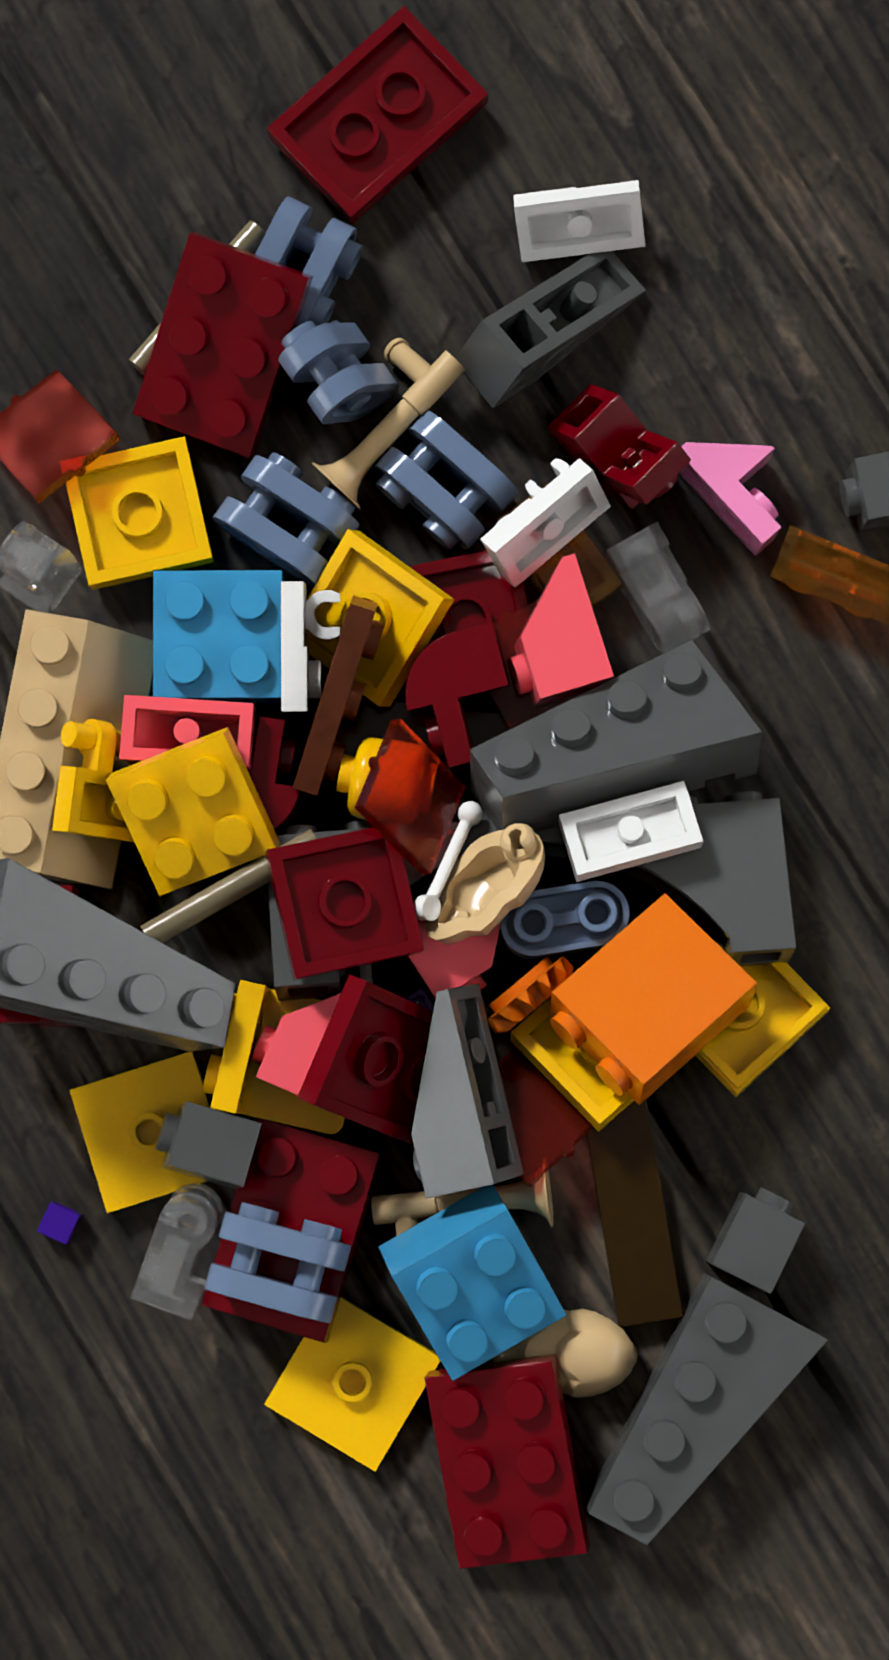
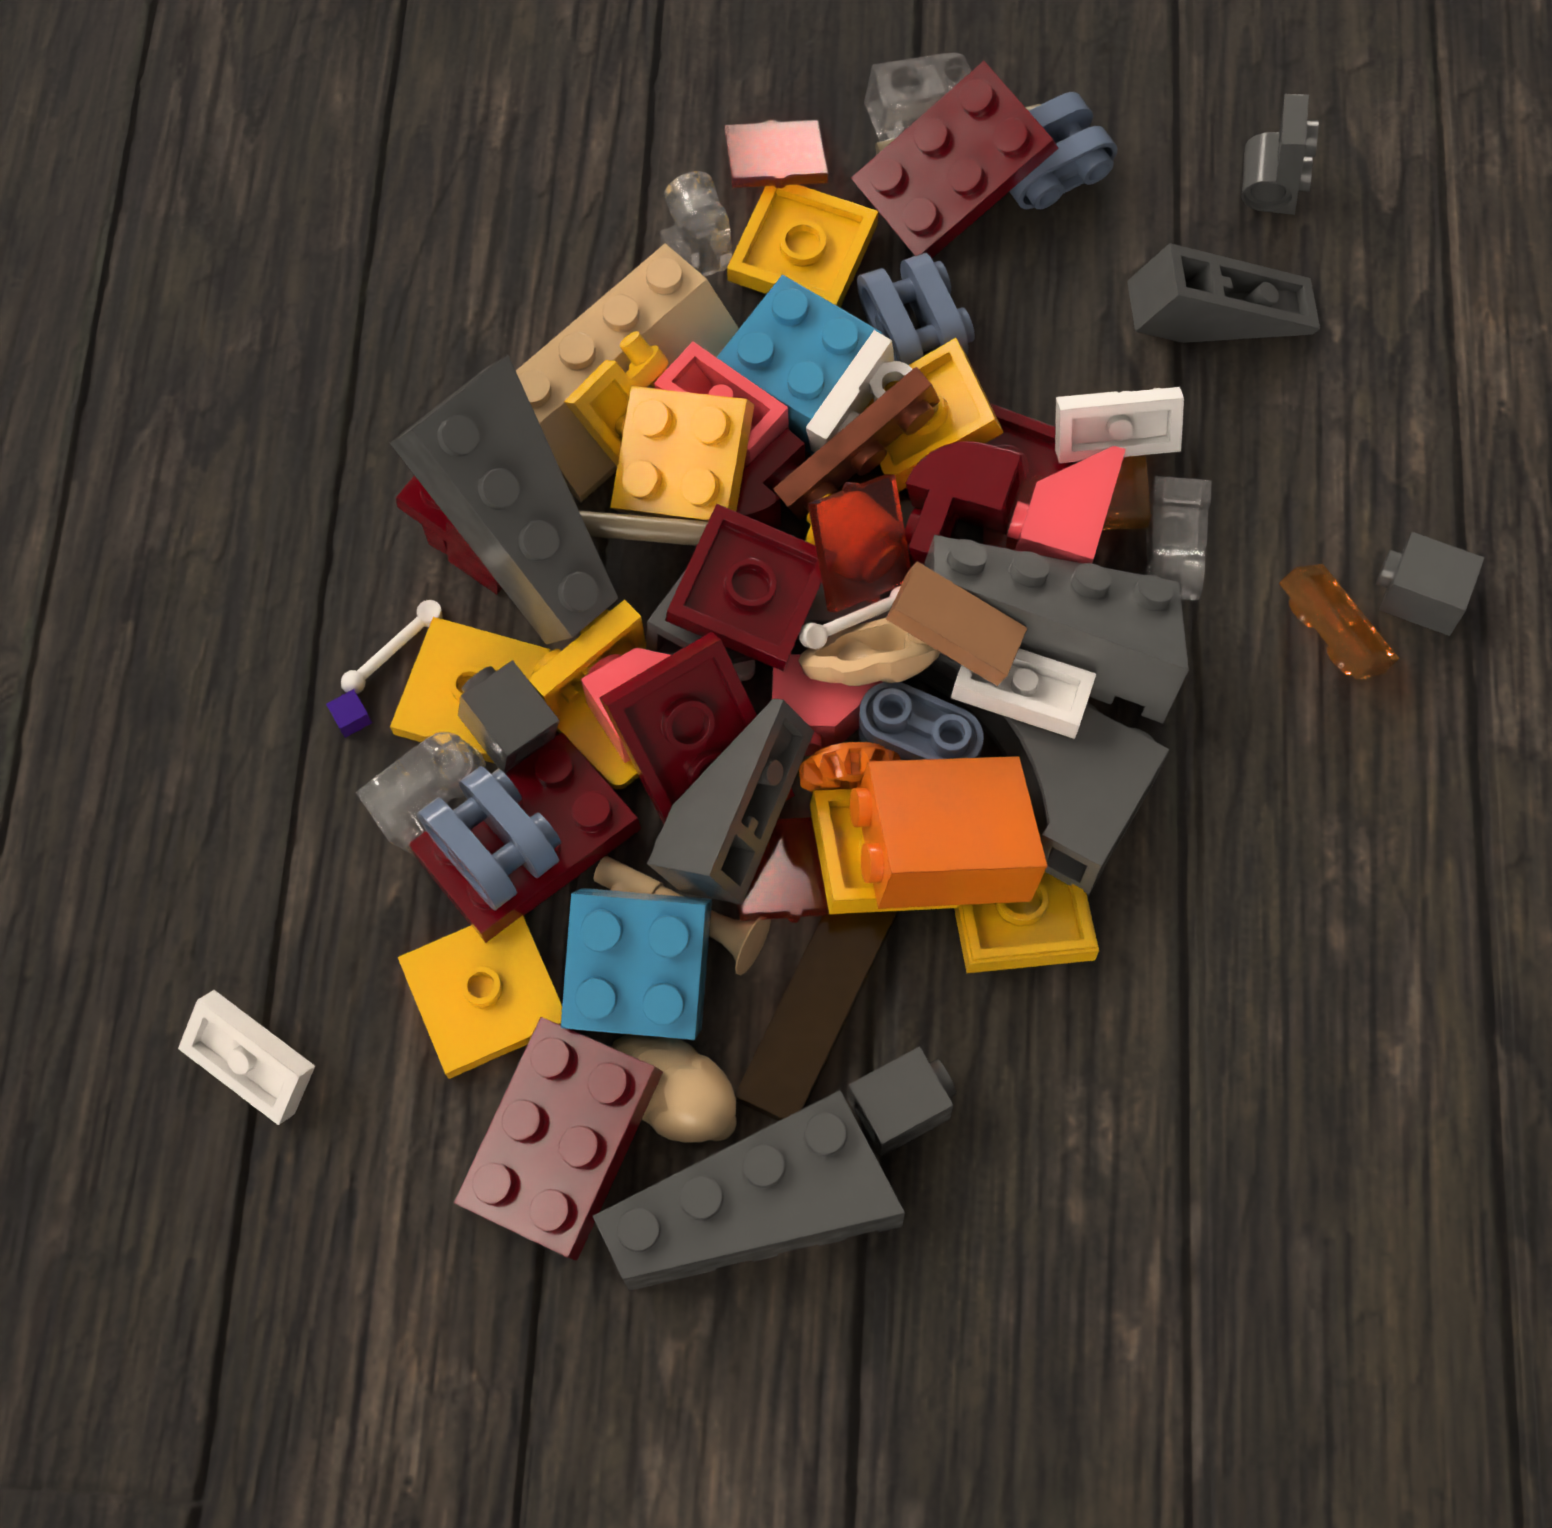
camera: 40 degrees right, 15 degrees down
dark red plate [267,6,488,225] -> none
sand blue brick [278,320,399,424] -> none
tan piece [312,338,466,510] -> none
sand blue brick [374,410,519,551] -> none
white plate [513,180,646,262] -> none
dark red brick [547,384,691,510] -> none
bright pink slope [679,442,781,556] -> none
none -> white plate [178,990,315,1125]
none -> white hinge [341,600,443,694]
none -> clear leg [864,53,972,142]
none -> medium nougat tile [886,561,1027,686]
none -> dark grey plate [1241,94,1319,215]

